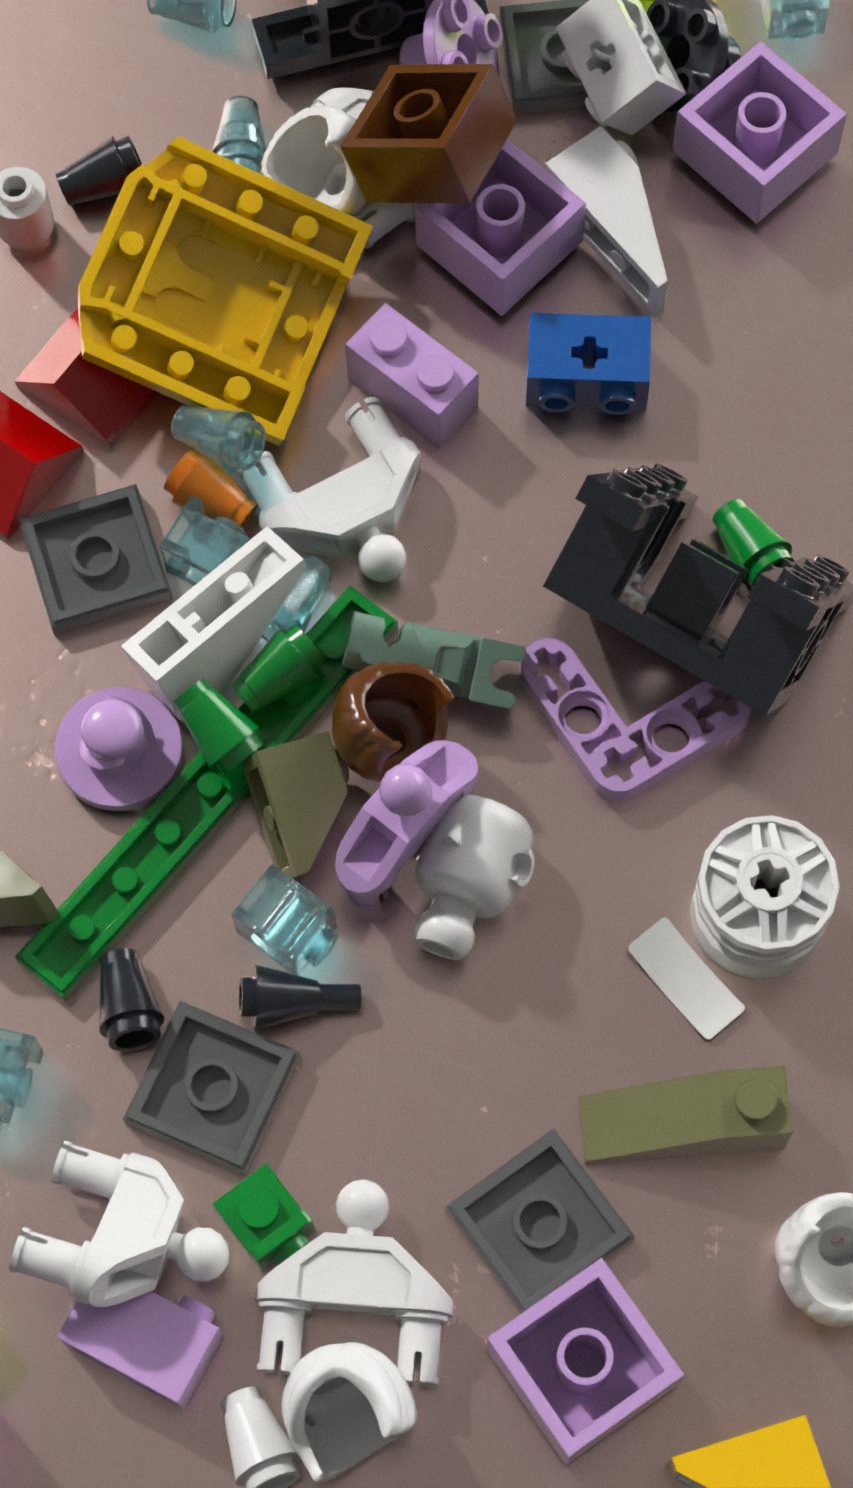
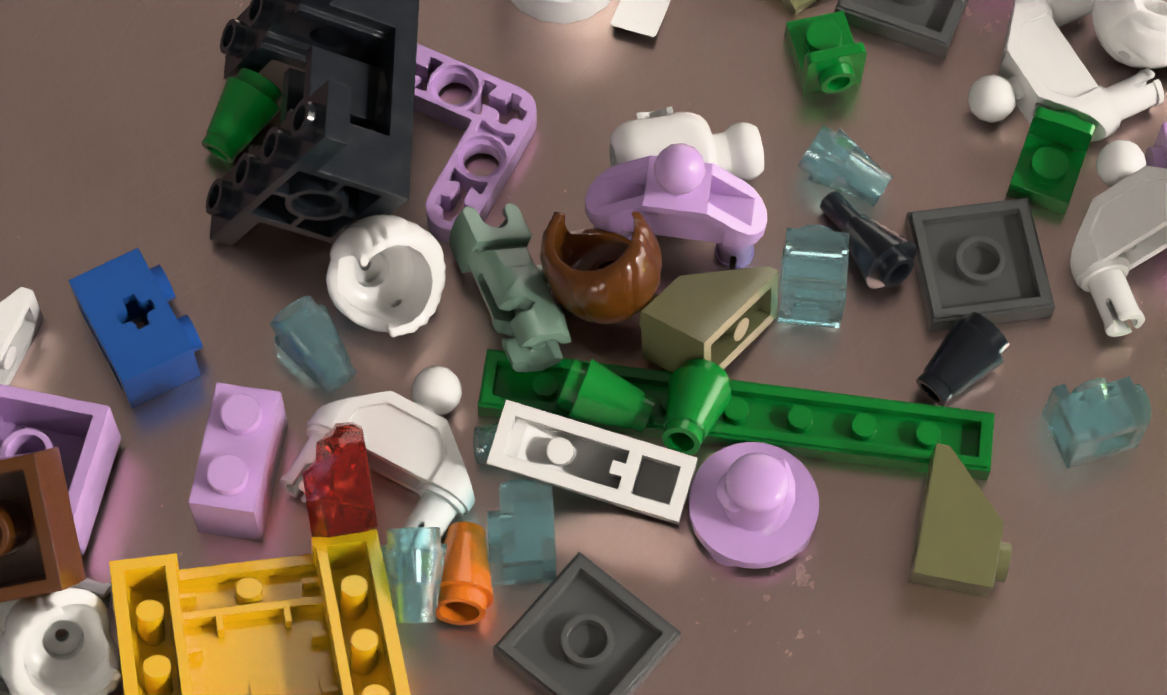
camera: 125 degrees left, 5 degrees down
none -> clear light blue cone [270,296,357,394]
none -> clear red rock [302,422,378,538]
none -> white piece [326,214,446,337]
none -> green bracket [784,11,867,95]
none -> clear light blue cone [797,125,893,207]

